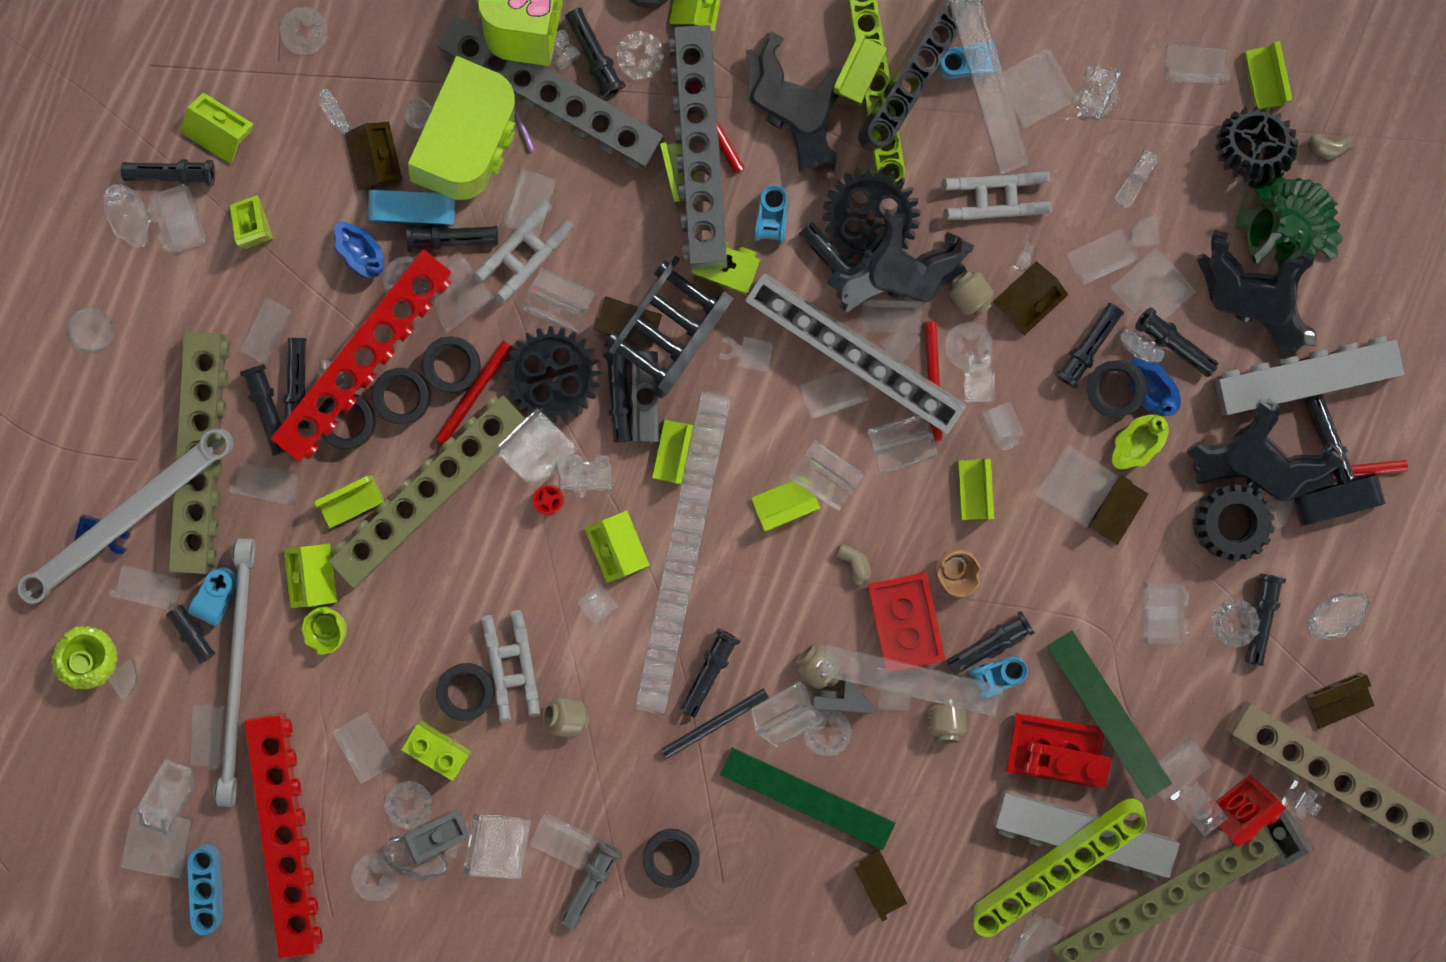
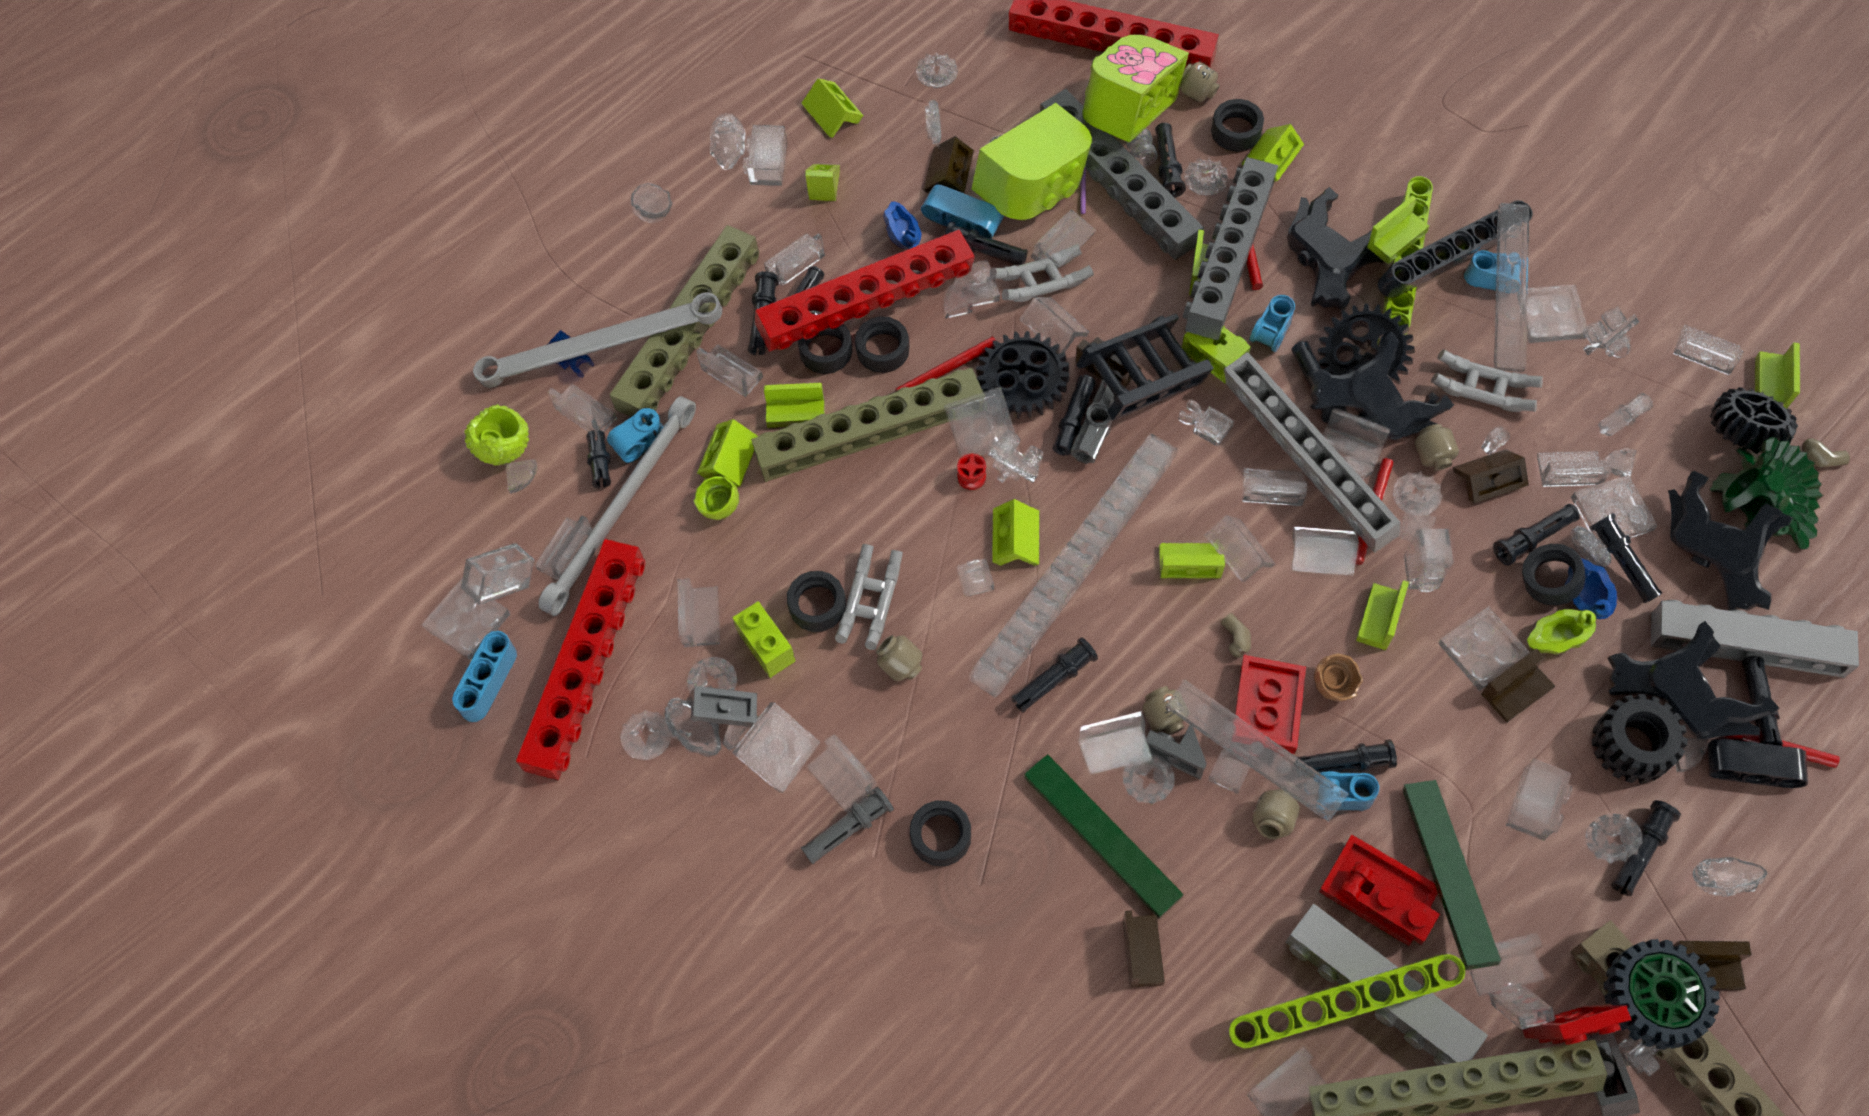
camera: 25 degrees right, 25 degrees down
black pin [121,159,215,187] -> none
black tyre [422,336,481,393] -> none
lime panel [652,420,694,484] -> none
black bar [661,688,769,759] -> none
none -> wheel [1603,939,1720,1050]

